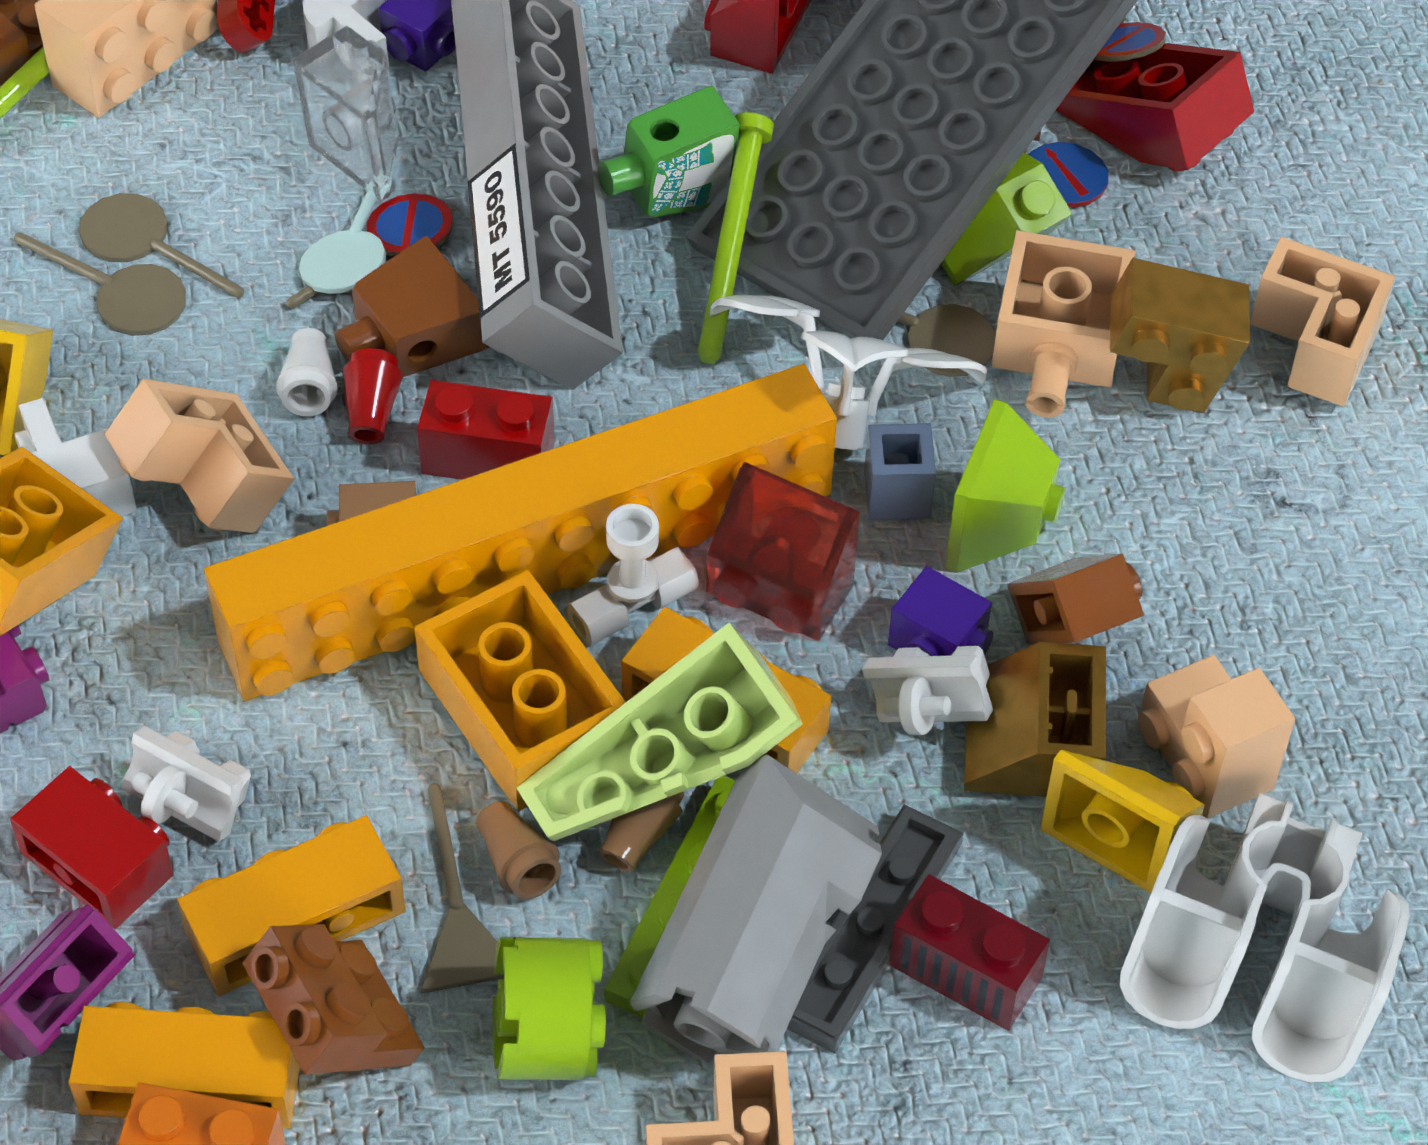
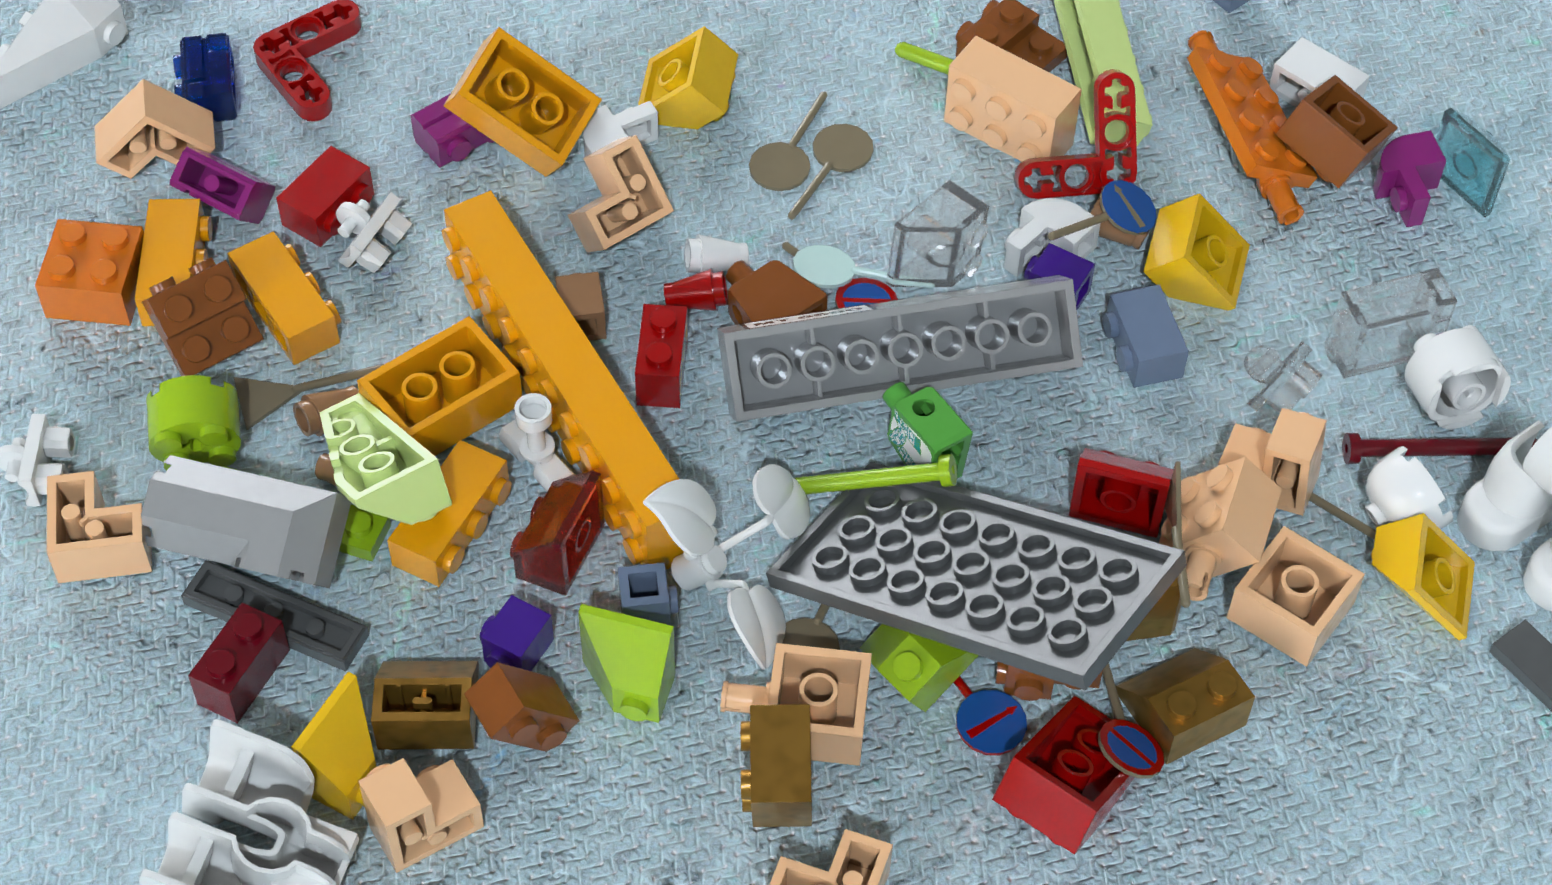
camera: 85 degrees right, 0 degrees up
white hips [862,646,993,735] -> none

